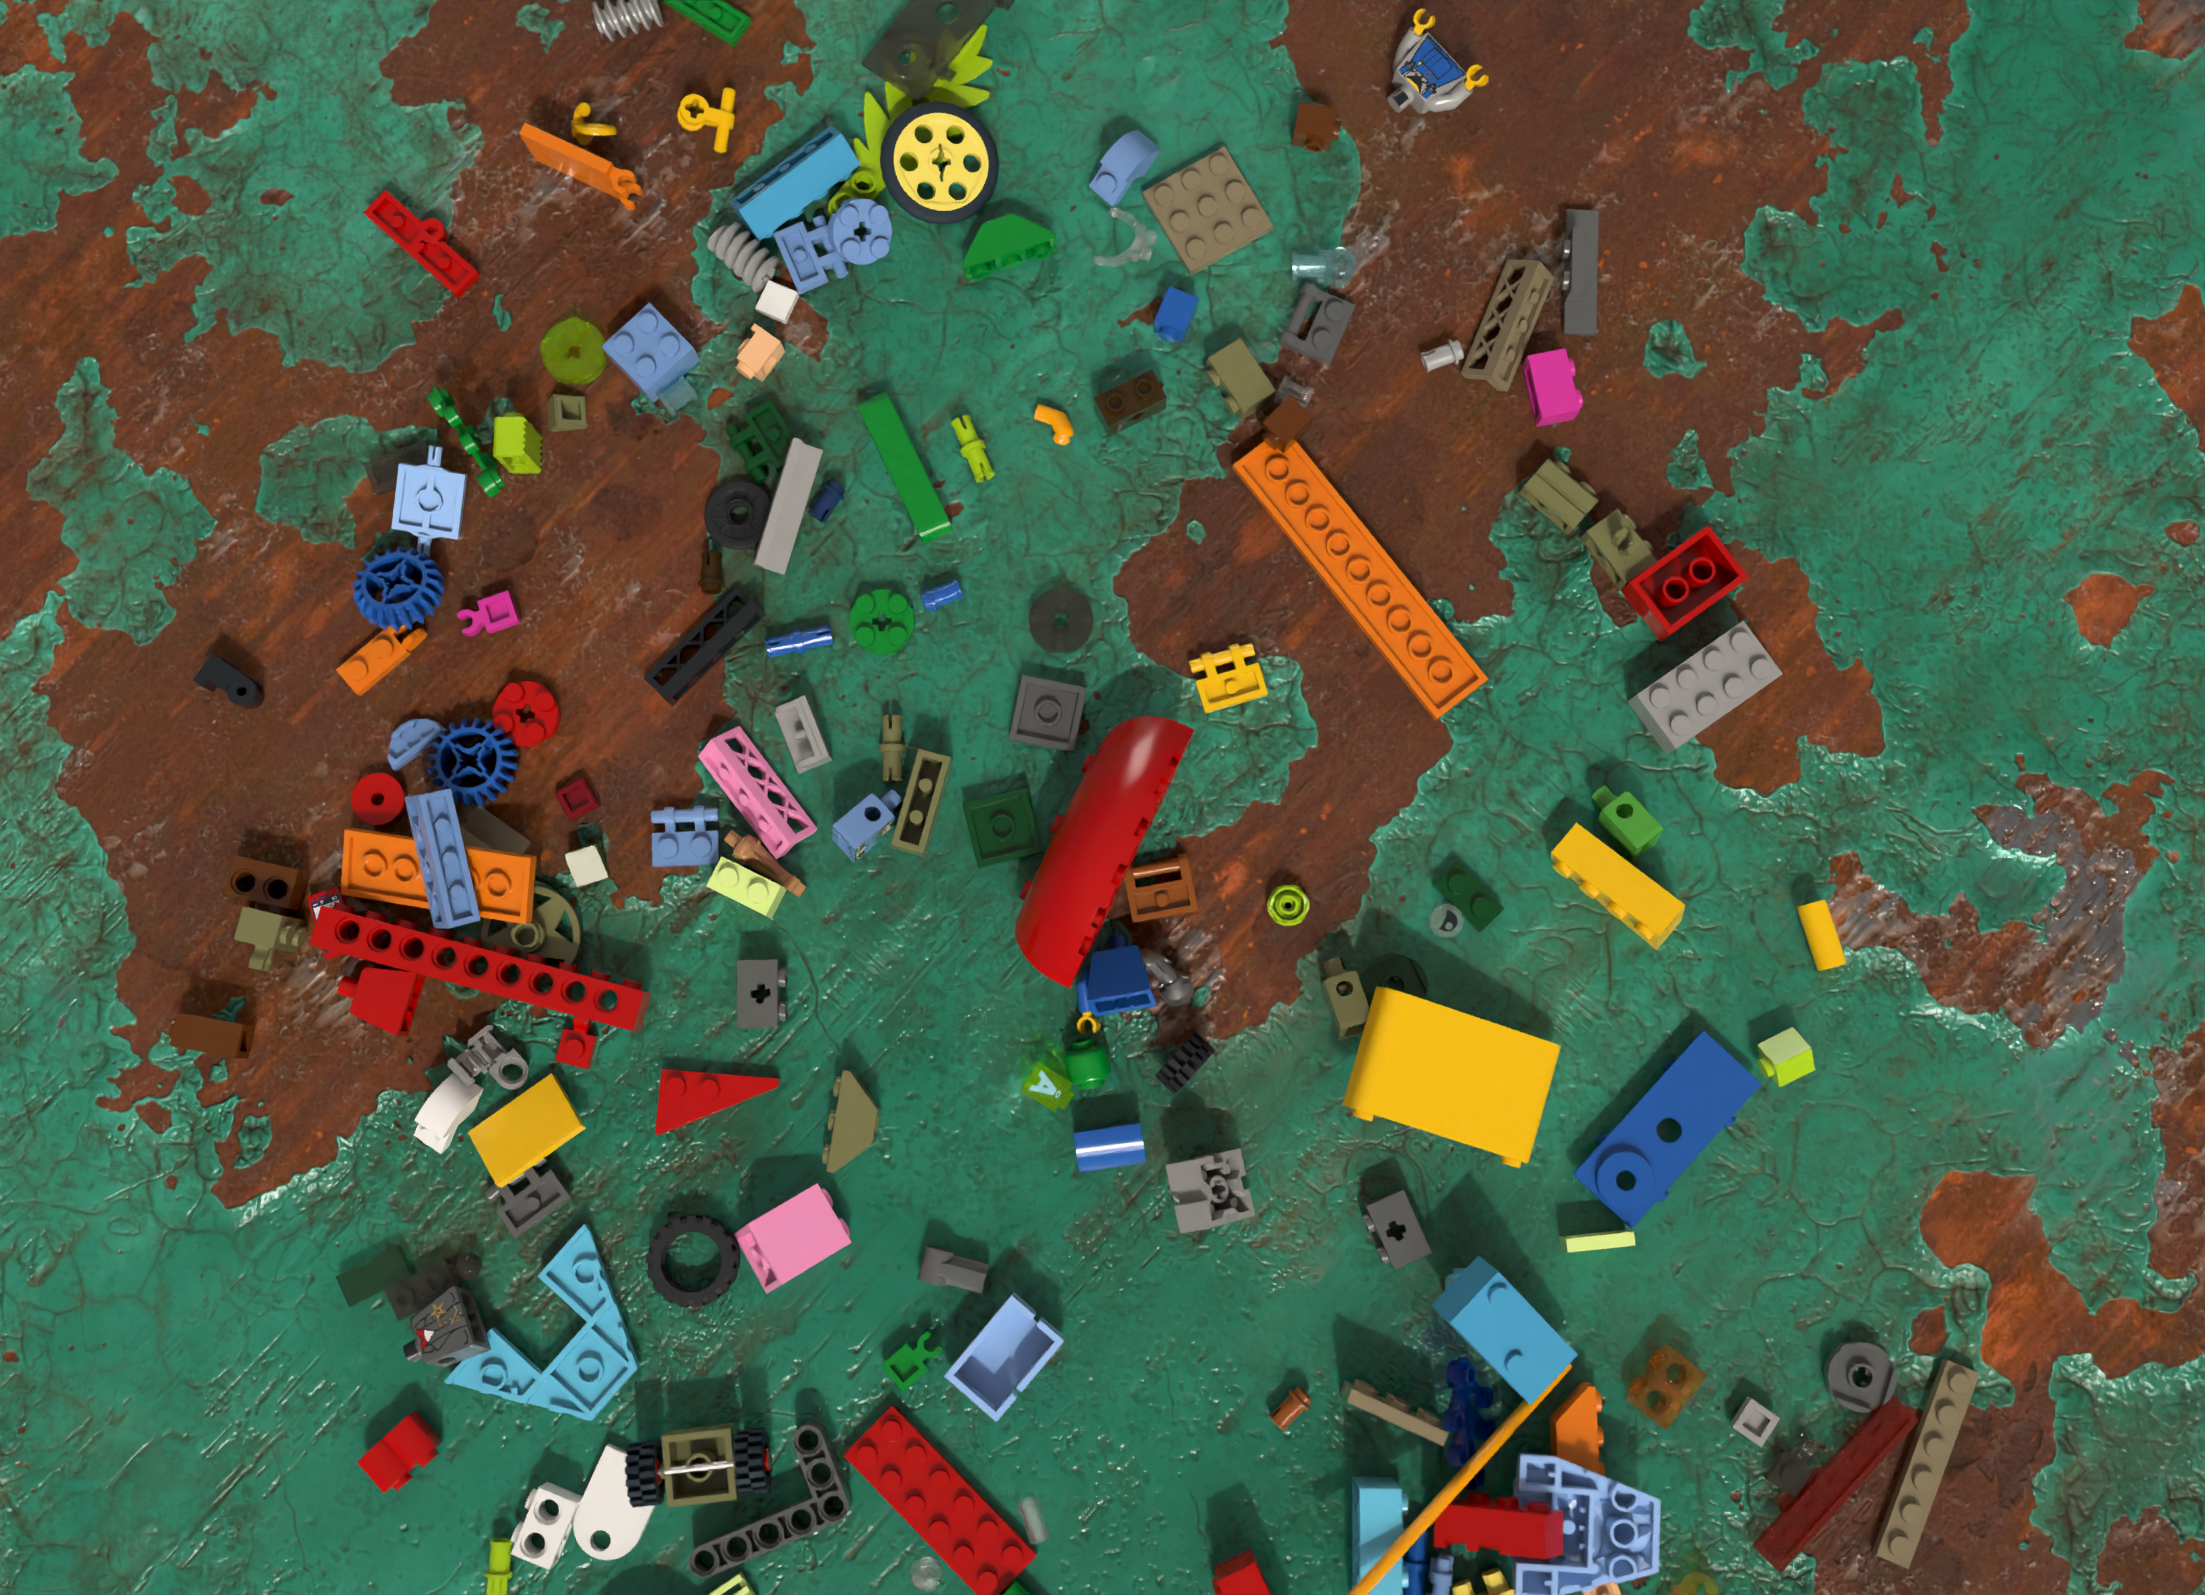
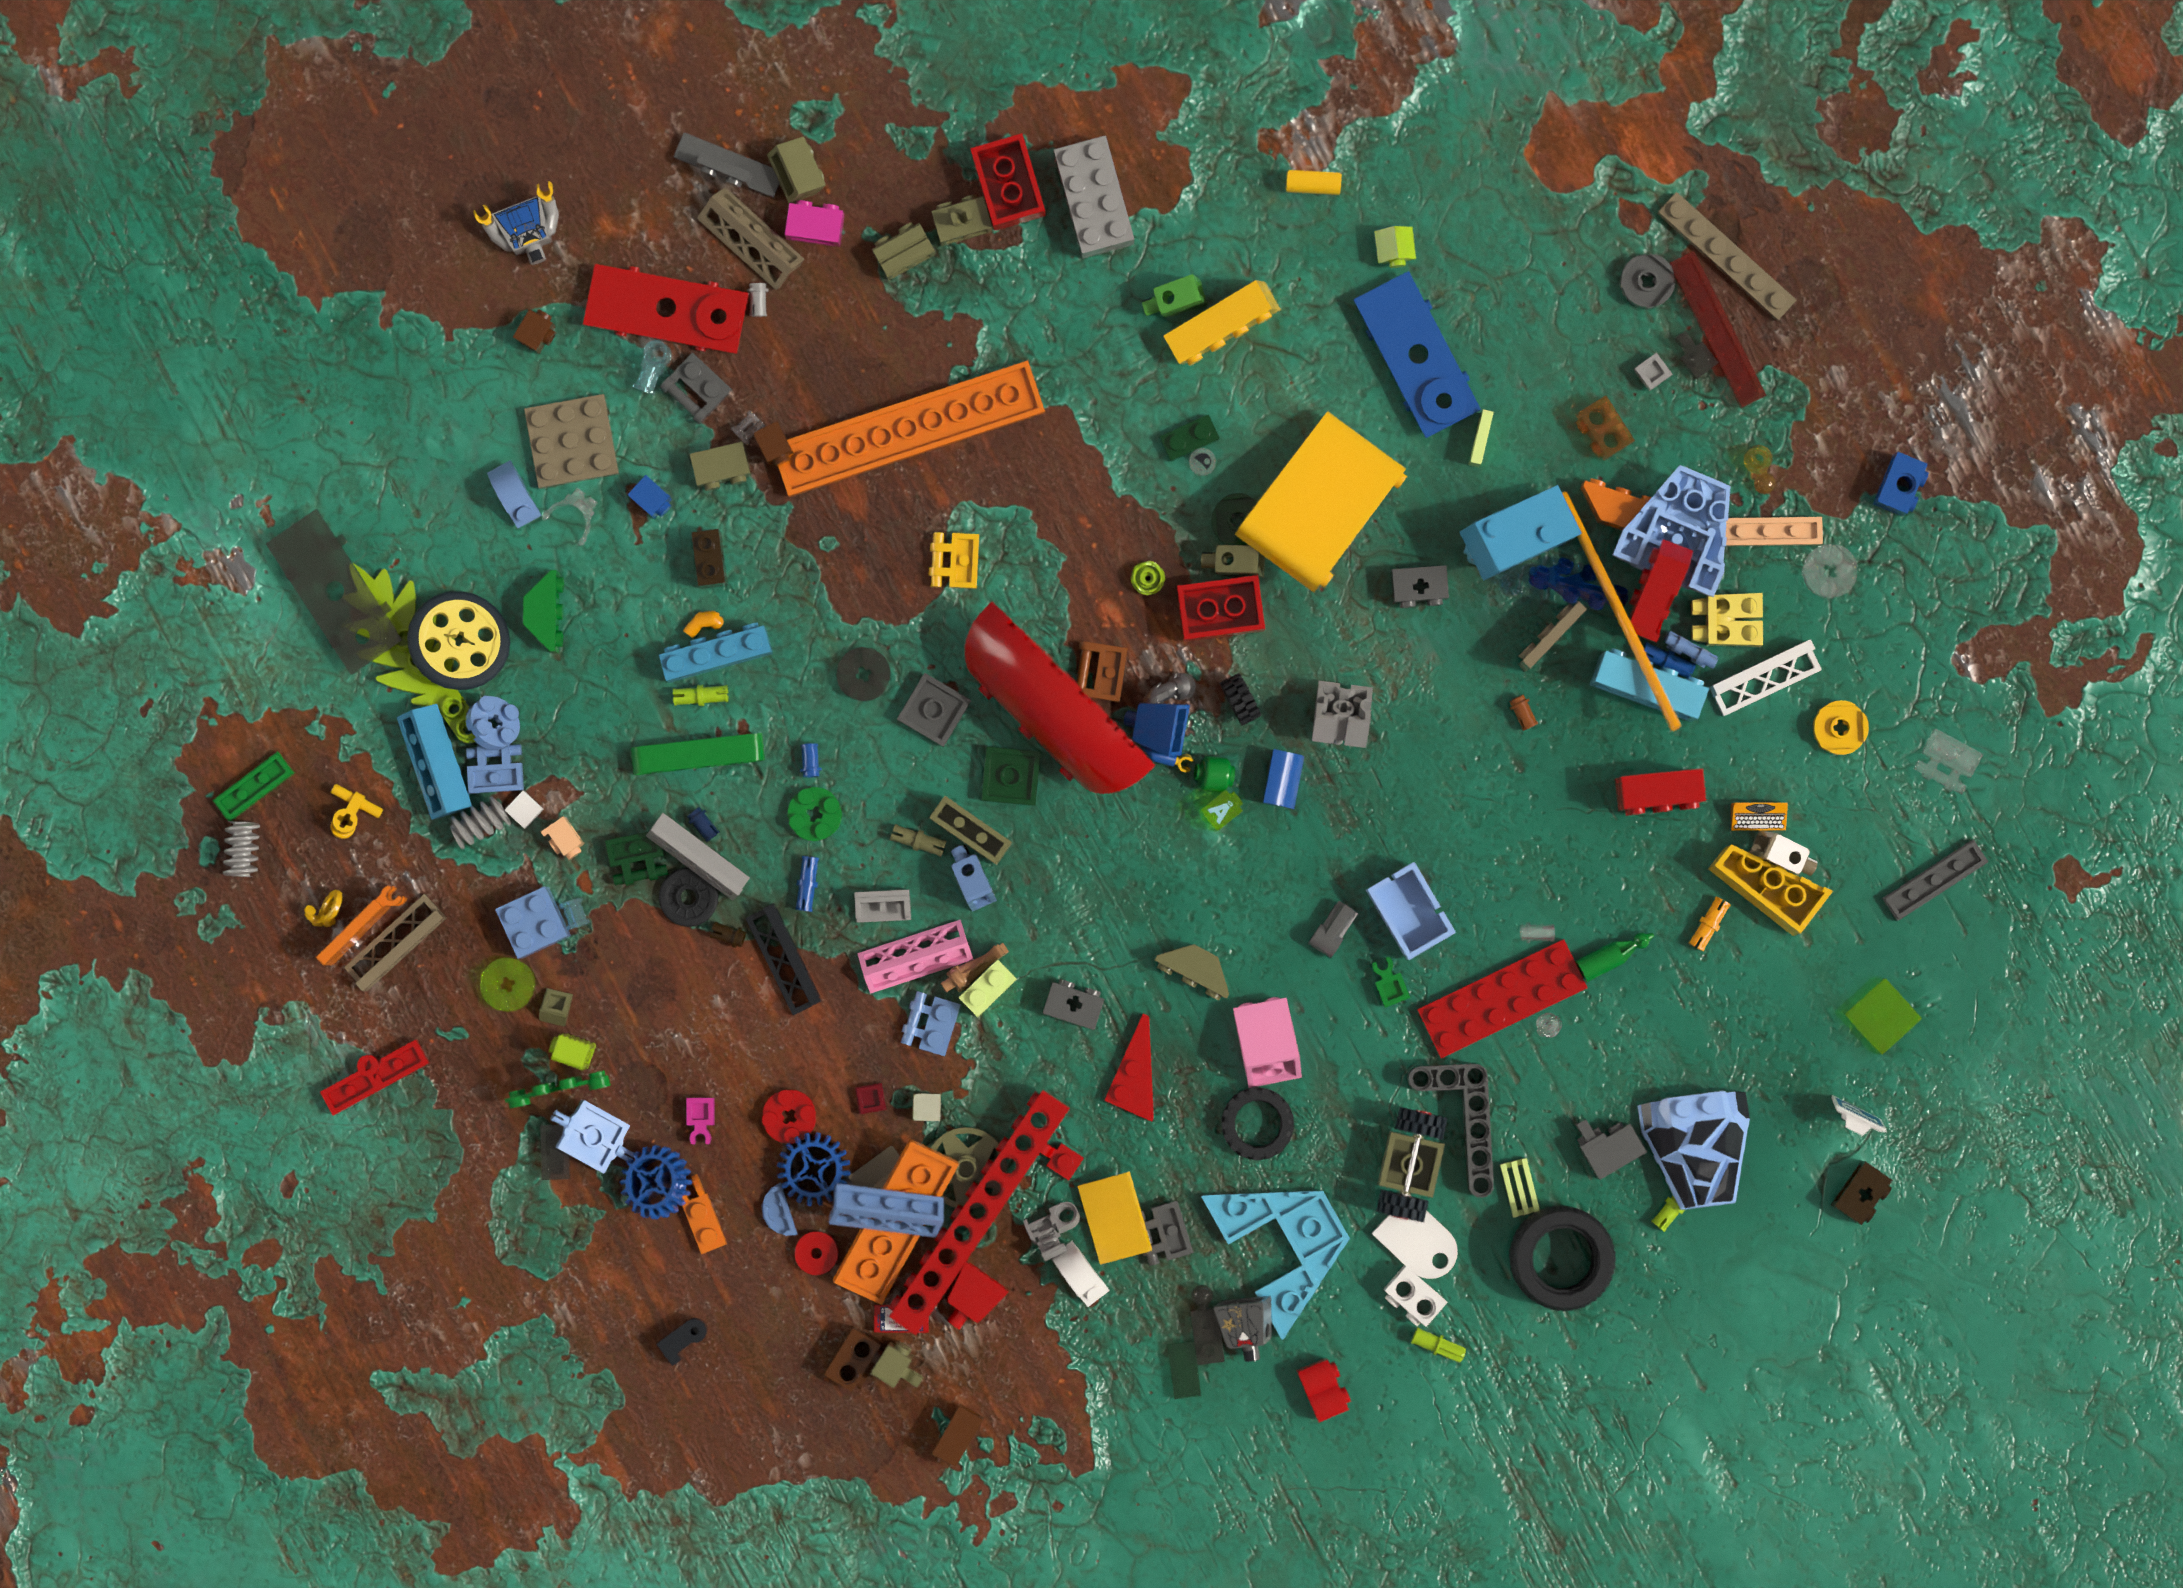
camera: 70 degrees left, 5 degrees up
none -> dark tan fence [344,894,447,992]
none -> red piece [583,264,749,354]
none -> dark azure brick [659,623,773,683]
none -> olive piece [767,136,826,203]
none -> red brick [1177,575,1265,642]

